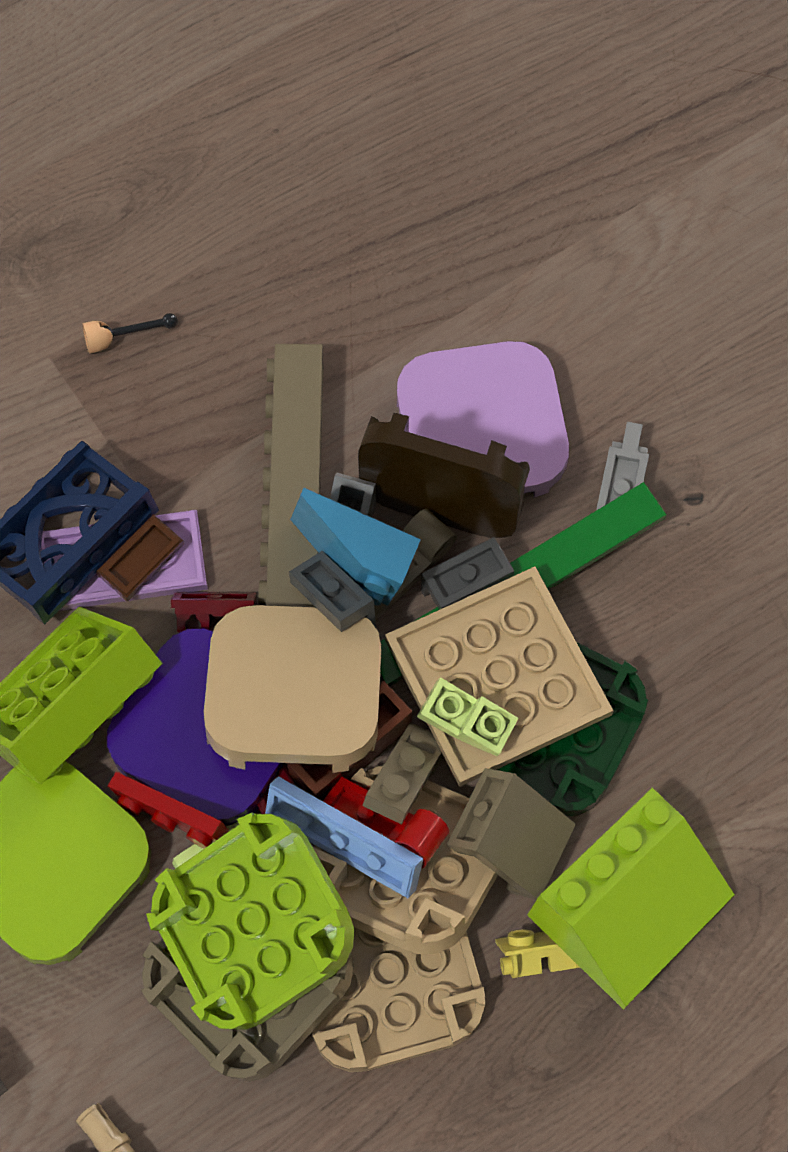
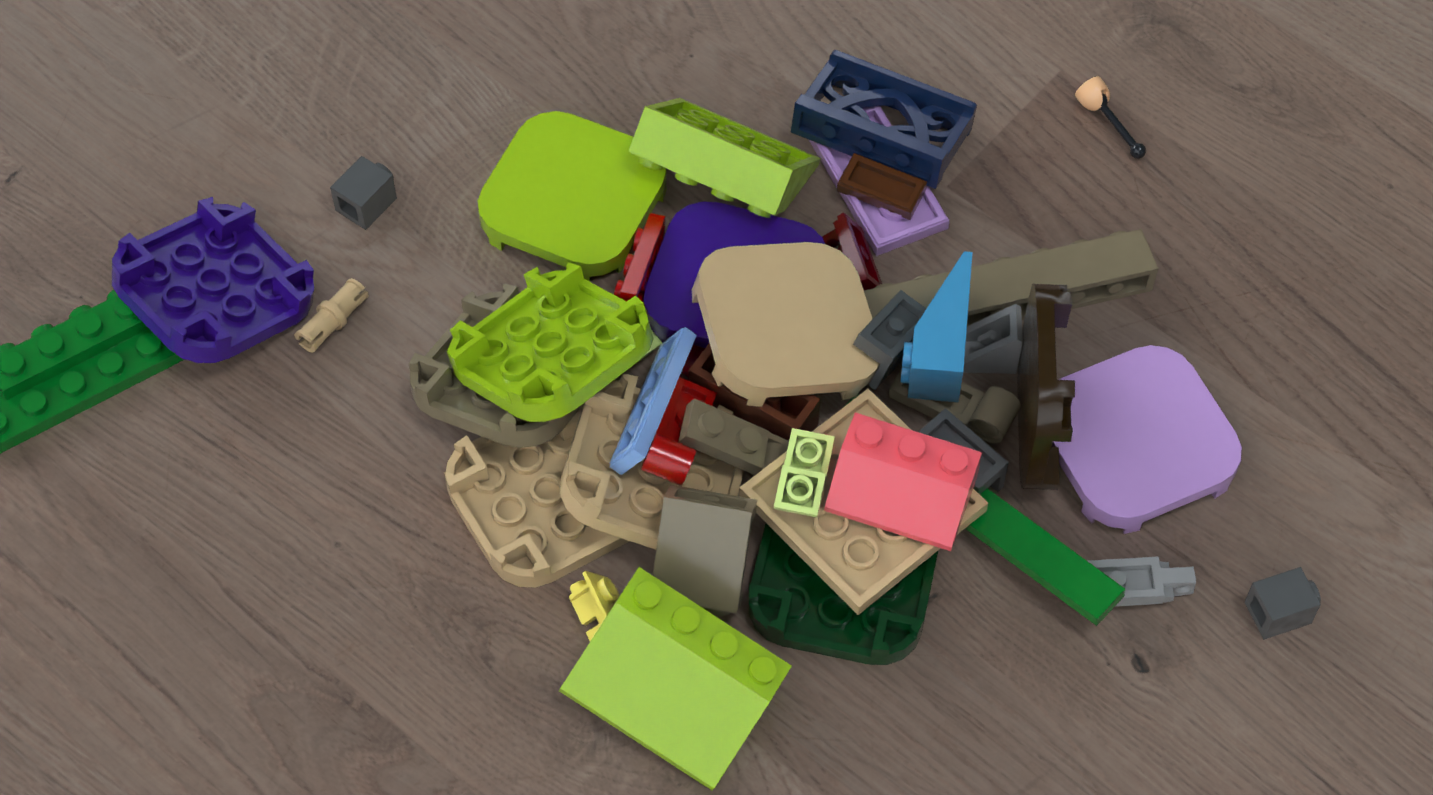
camera: 75 degrees right, 10 degrees down
none -> coral slope [824,412,982,551]
none -> dark grey brick [1244,567,1321,640]

